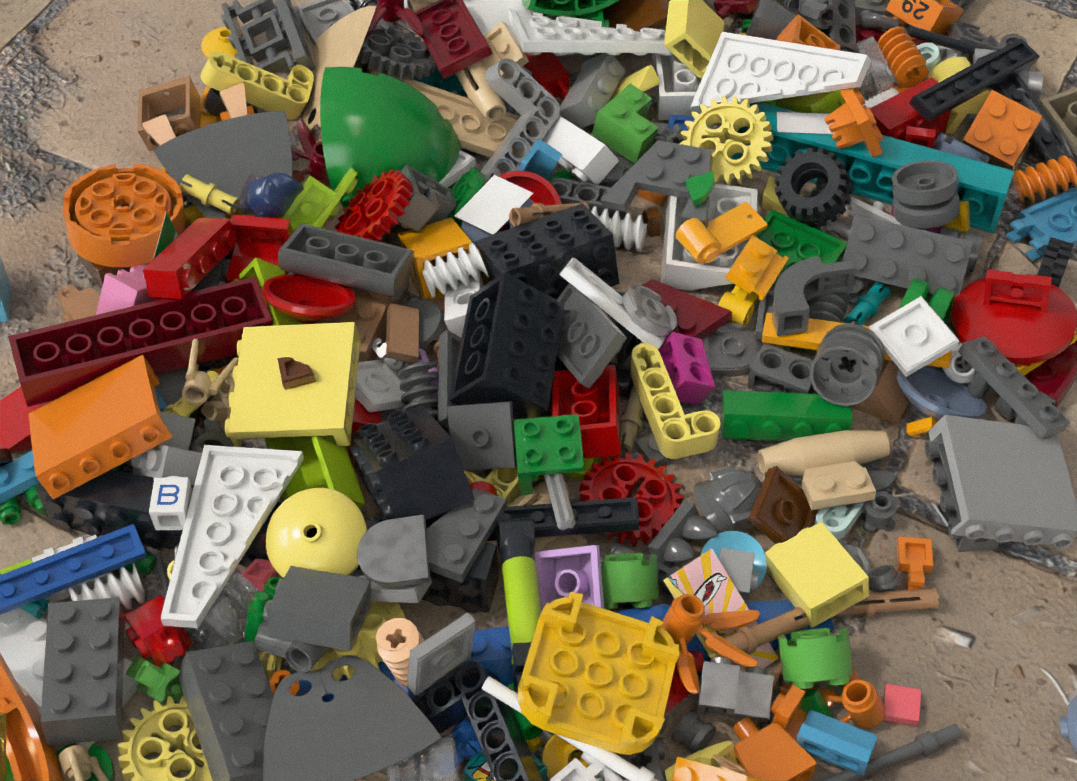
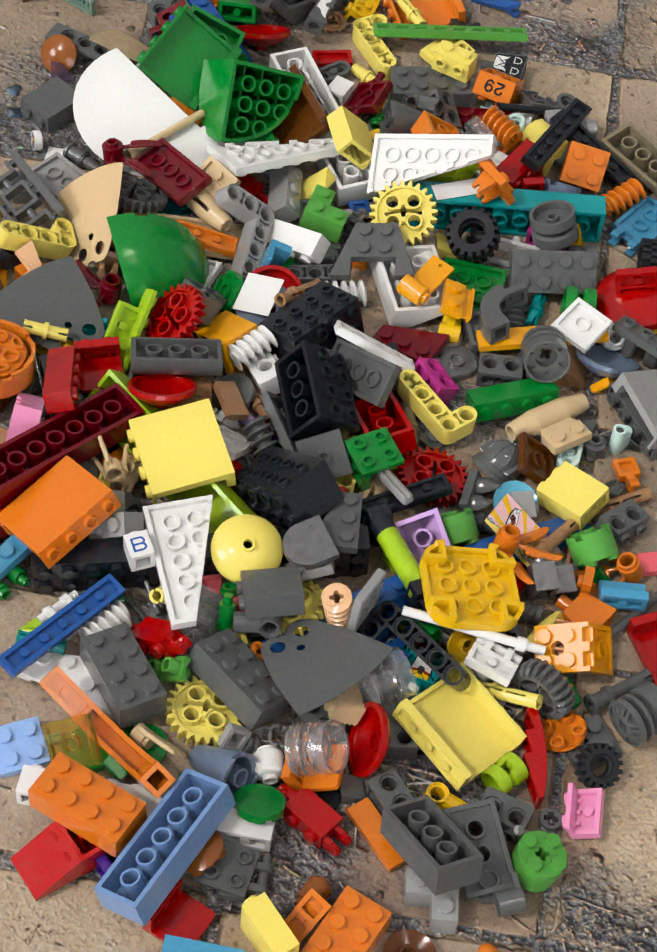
camera: 25 degrees left, 0 degrees up
dark blue hair [240,173,304,217] -> none
reddish brown tile [277,357,316,390] -> none
light grey tile [622,285,677,337] -> none
reddish brown tile [642,207,661,237] -> none
green tile [685,171,715,207] -> none
dark grey arm [859,10,899,31] -> none
none -> orange tile [177,219,239,258]
none -> dark grey brick [594,498,650,546]
none -> light aqua piece [608,424,632,455]

